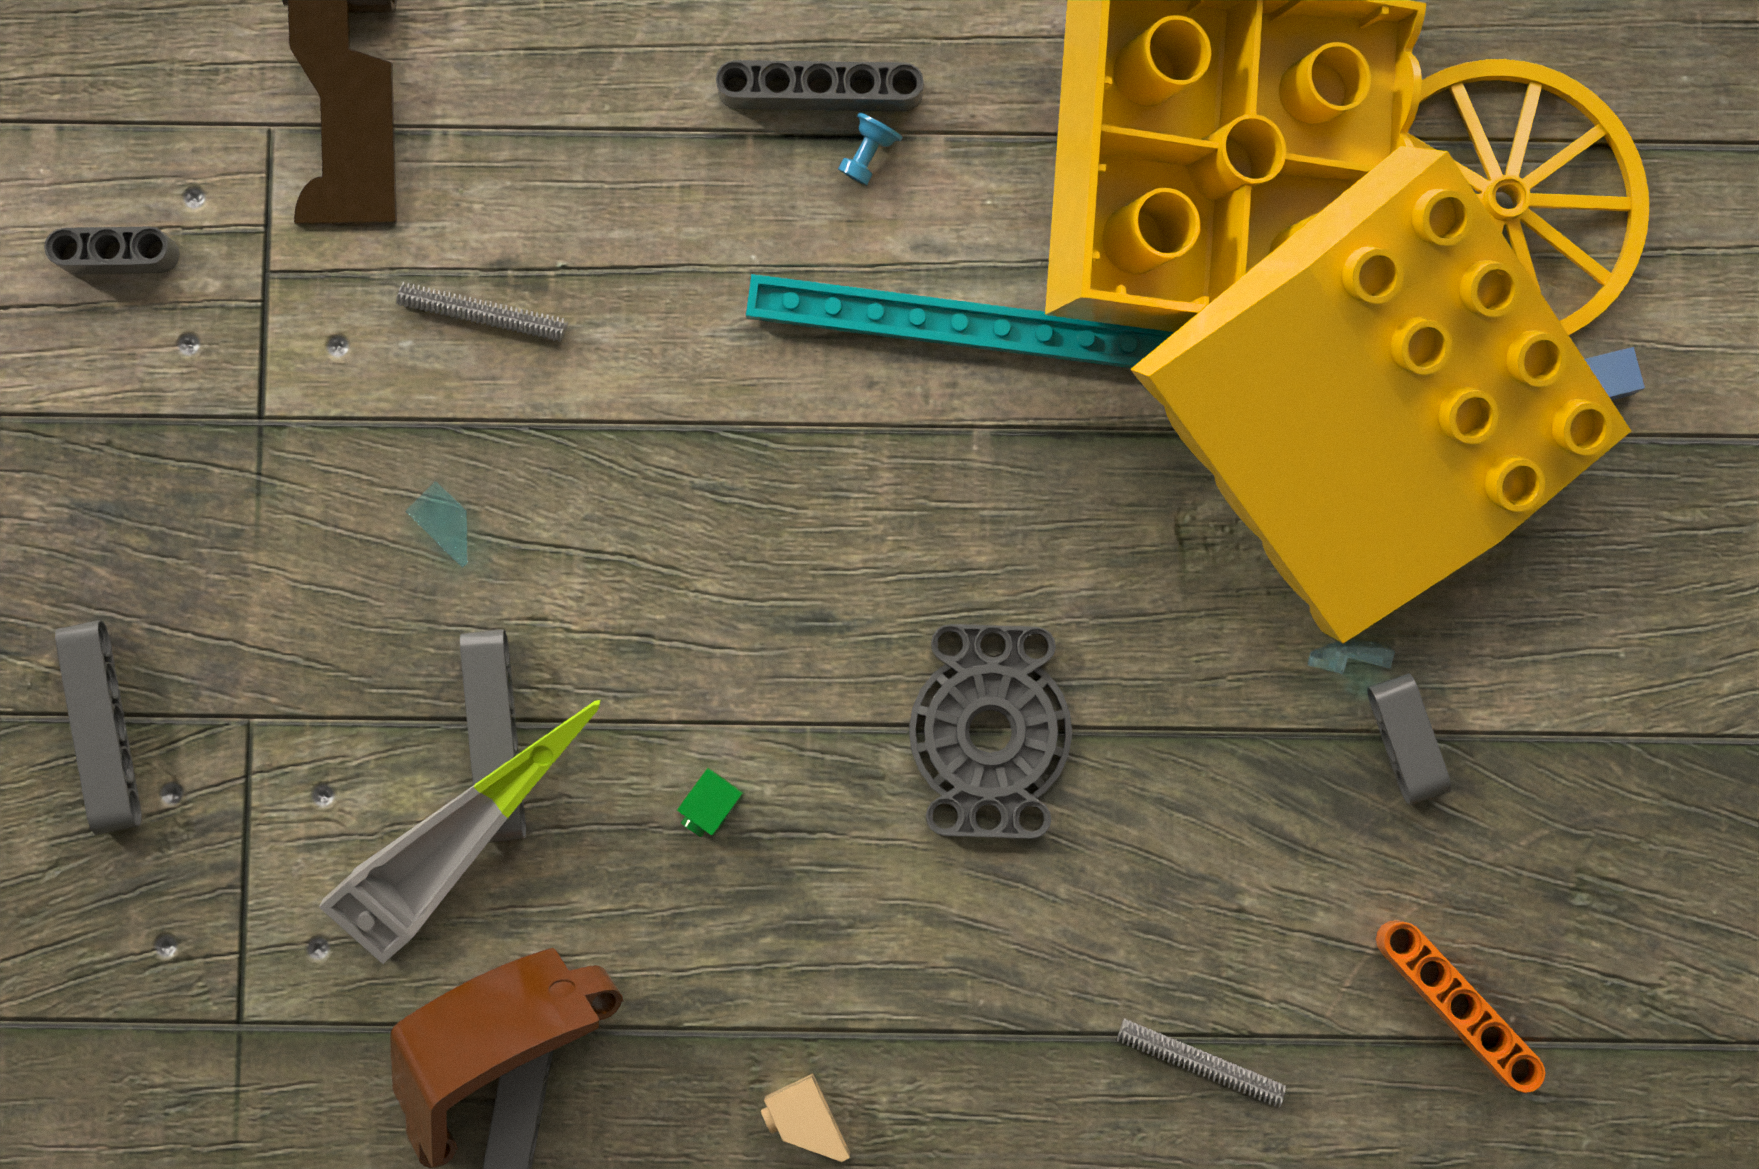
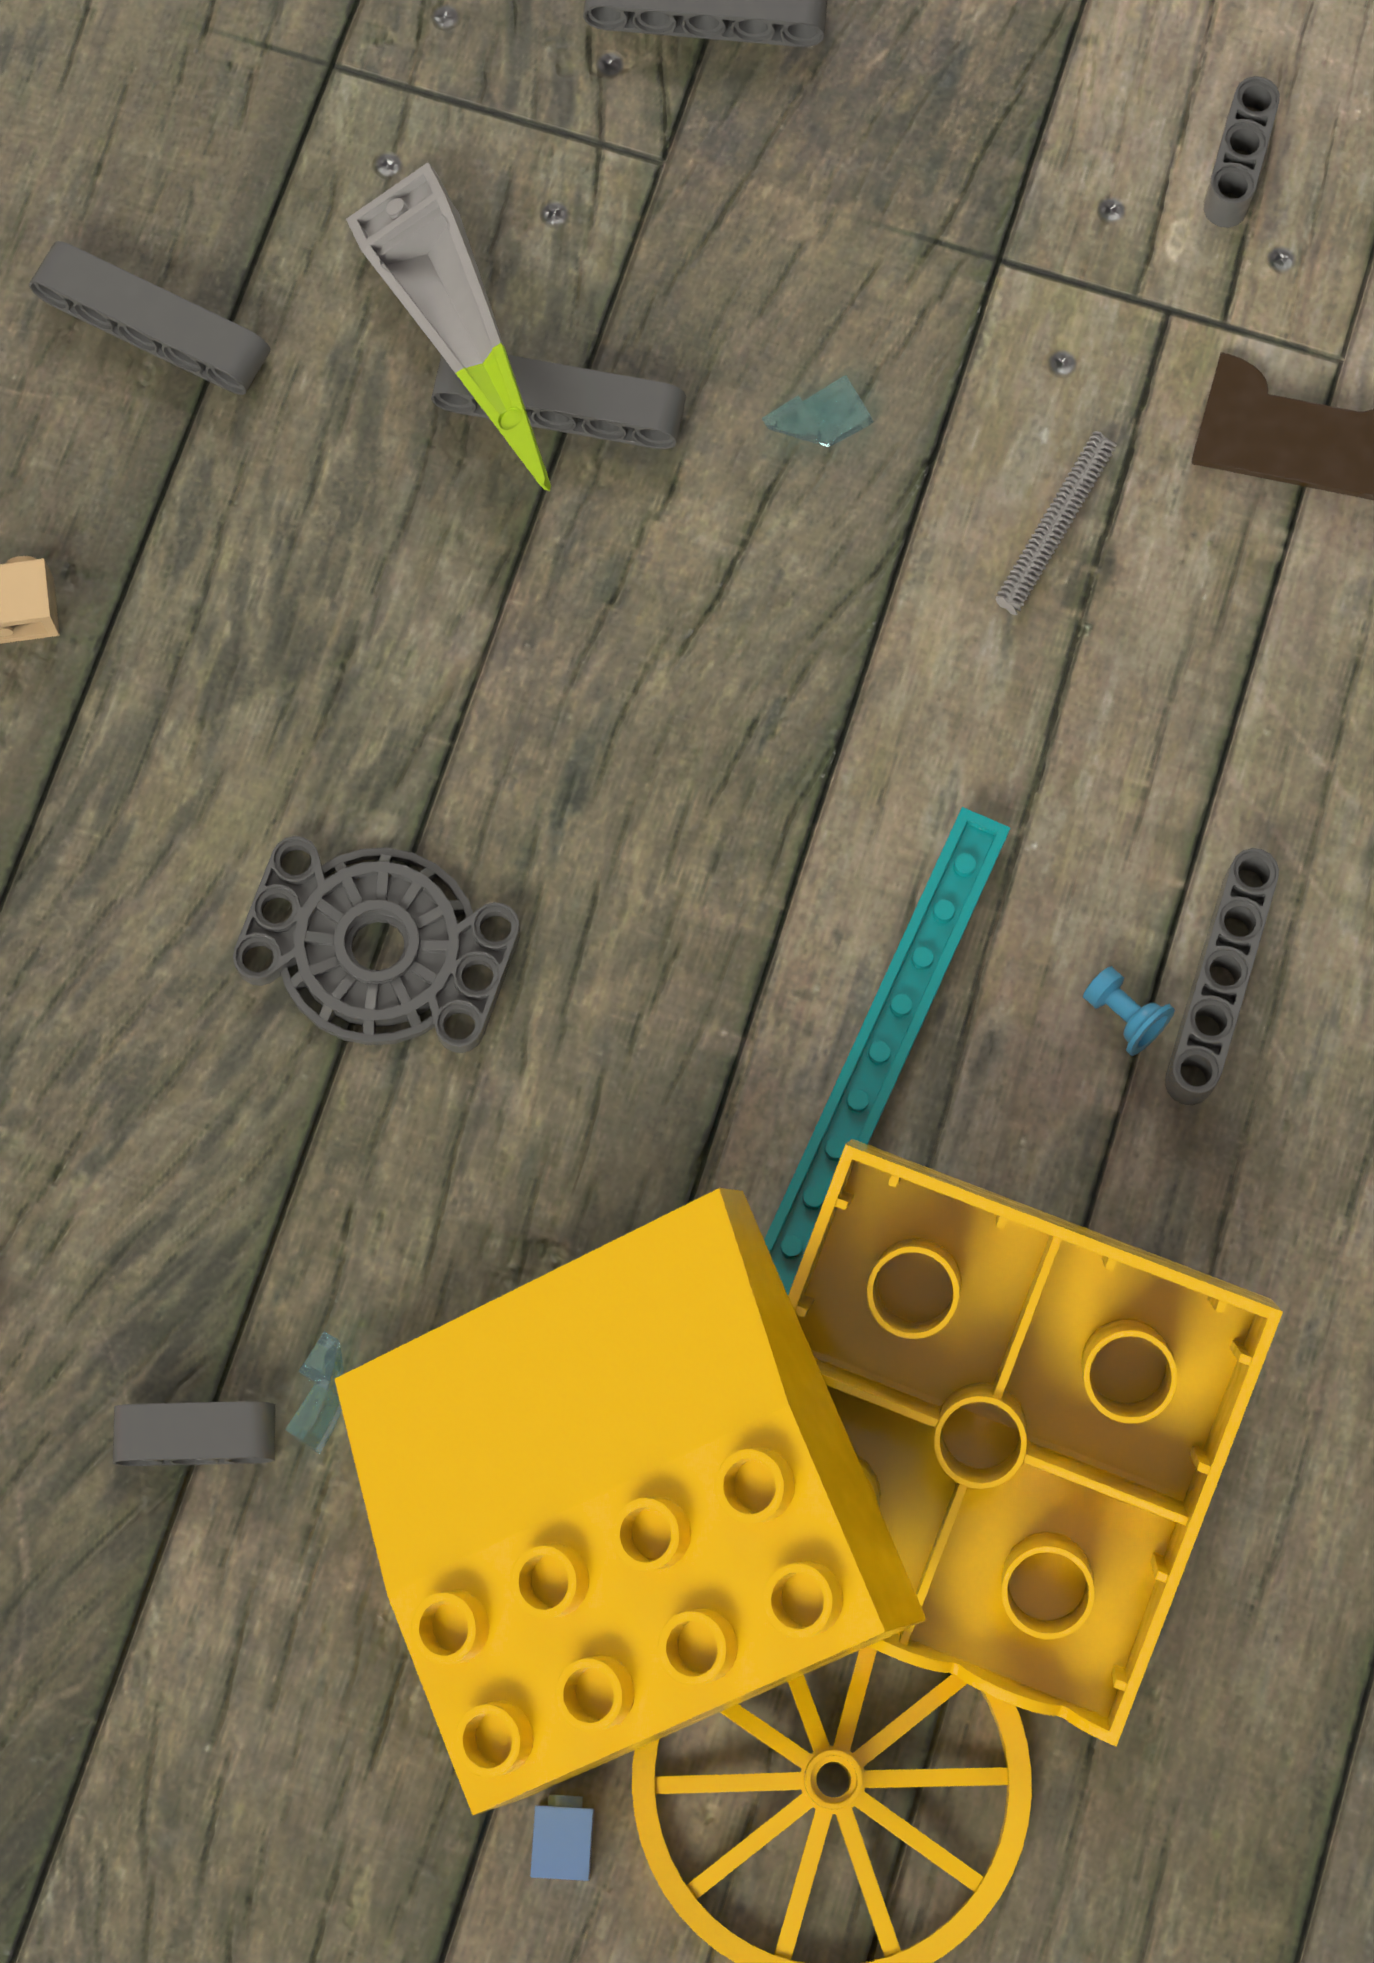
camera: 105 degrees right, 10 degrees down
reddish brown panel [390,948,624,1168] -> none
green brick [677,768,745,837] -> none

